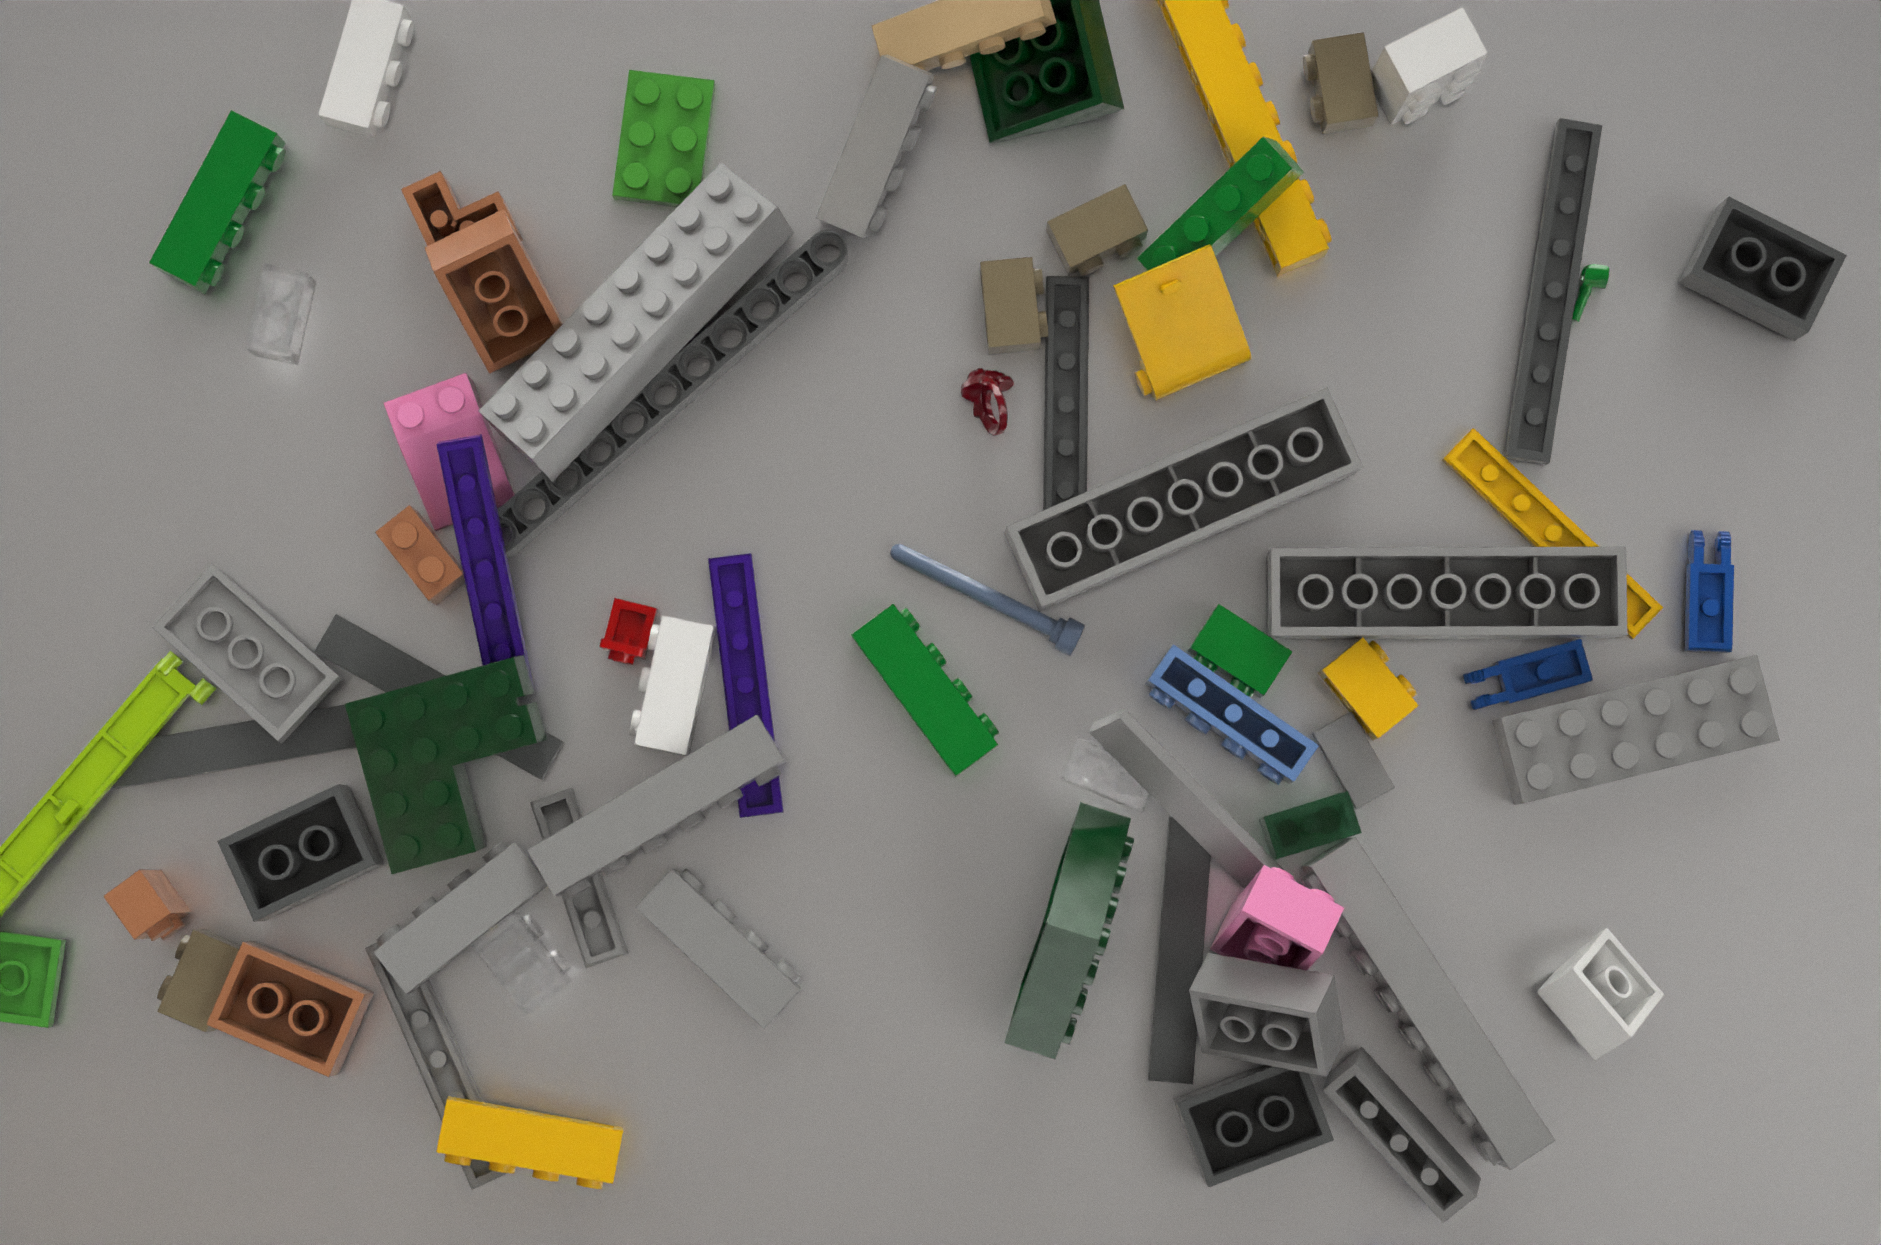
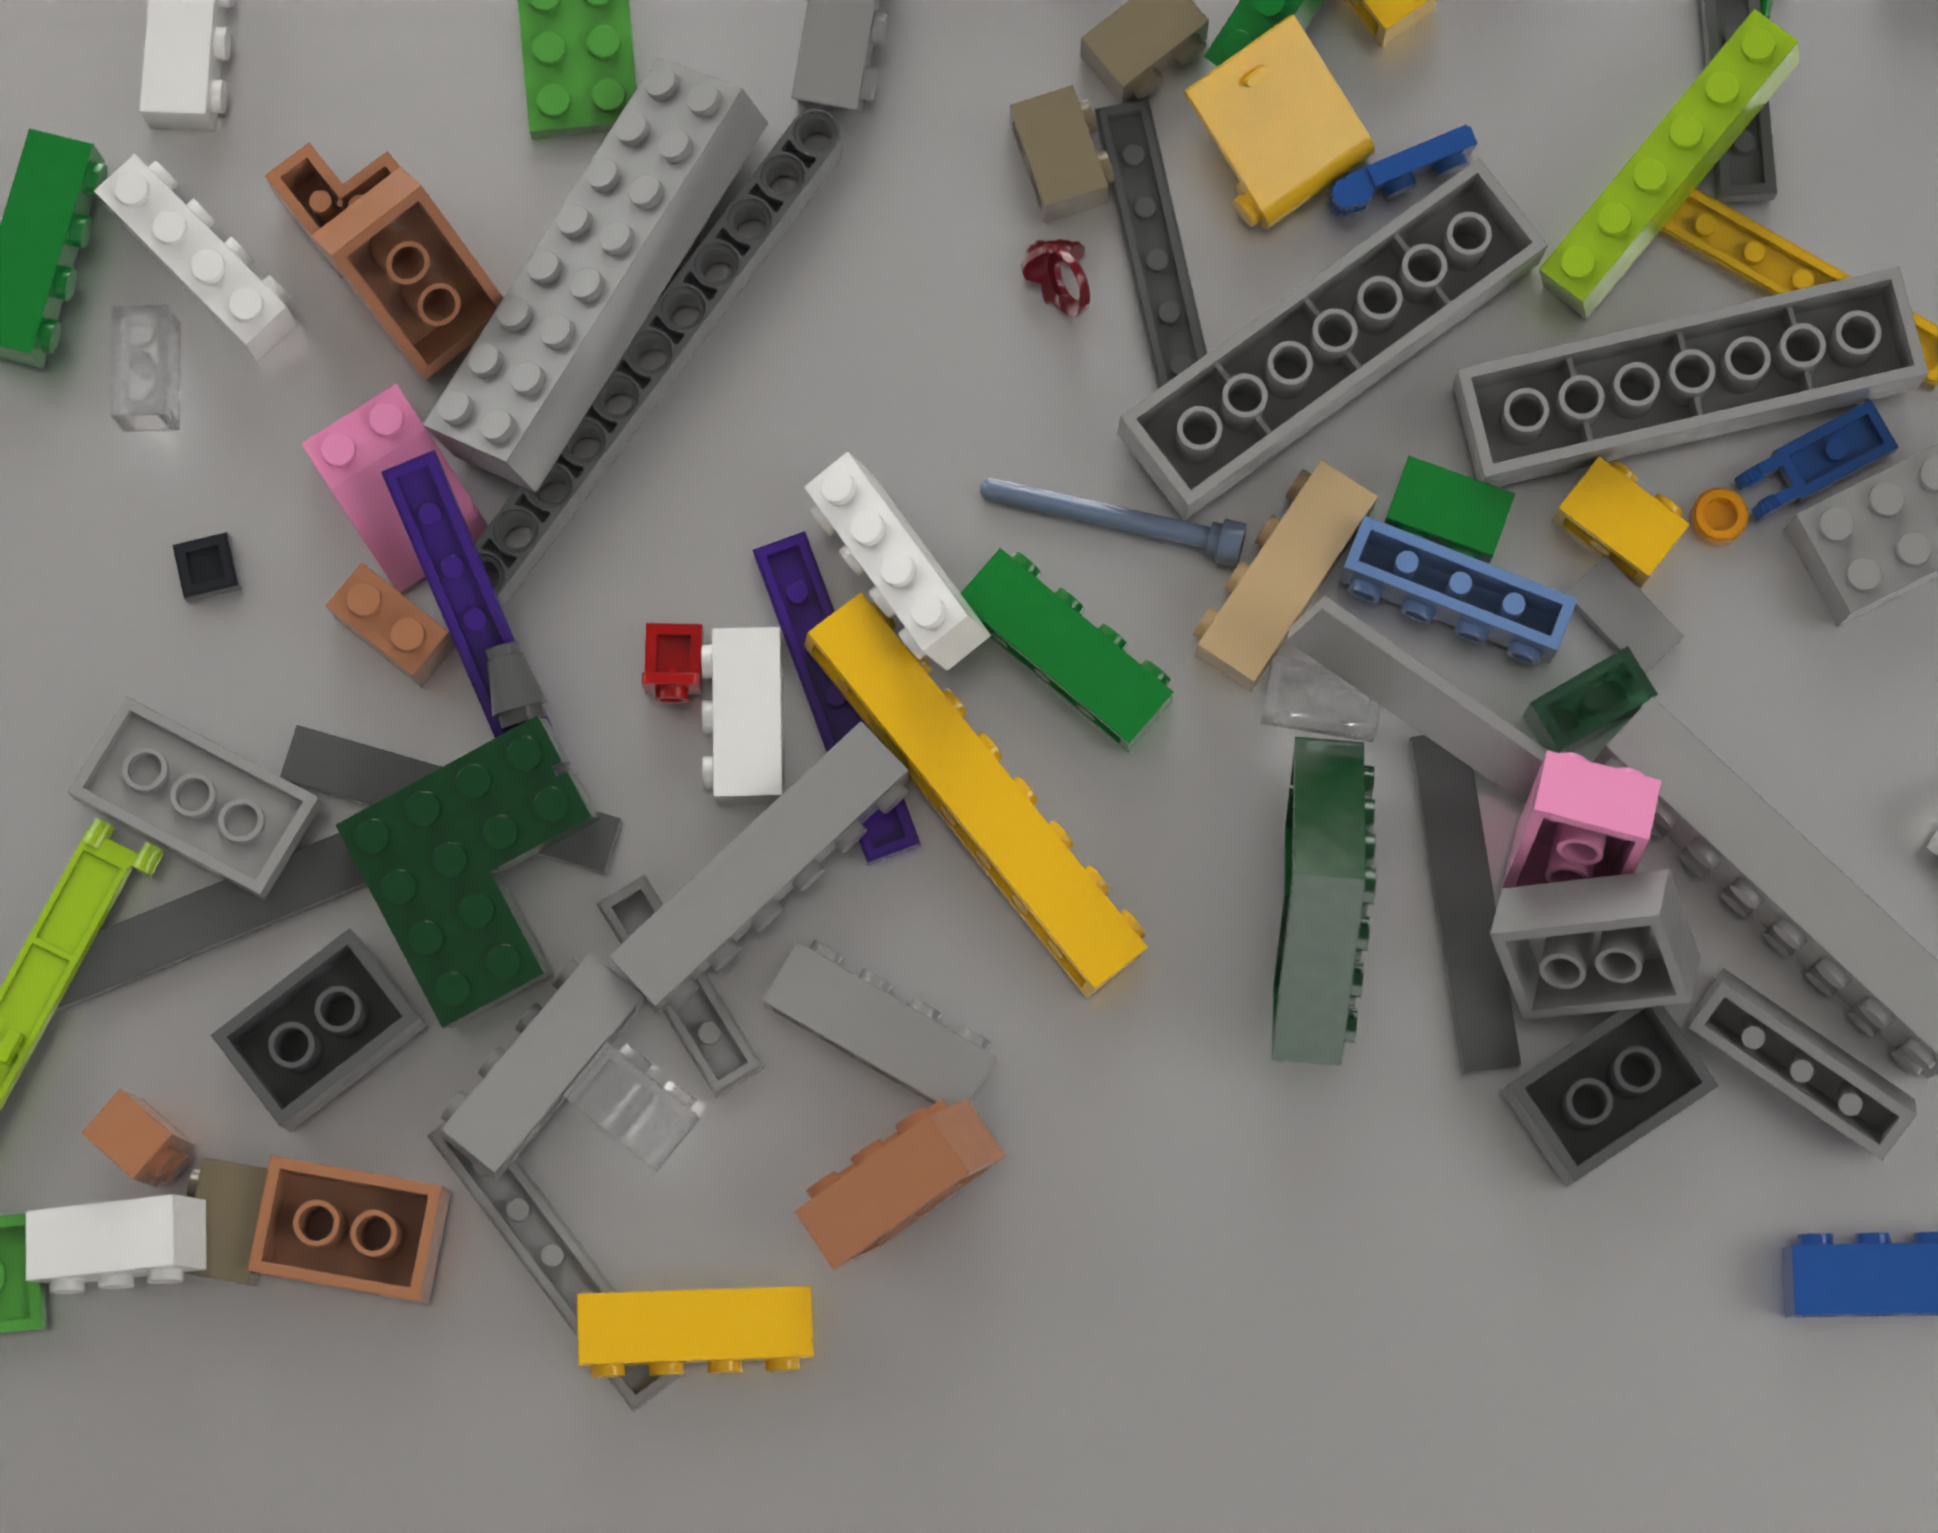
camera: 10 degrees left, 5 degrees down
none -> white brick [26,1194,207,1294]
none -> white brick [94,153,298,362]
none -> black tile [172,532,242,602]
none -> dark grey cone [485,641,547,729]
none -> nougat brick [795,1099,1007,1270]
none -> yellow brick [803,592,1148,998]
none -> white brick [804,451,991,671]
none -> tan brick [1193,460,1378,692]
none -> blue hinge [1326,124,1478,218]
none -> lime brick [1539,9,1800,319]
none -> light orange tile [1689,487,1749,546]

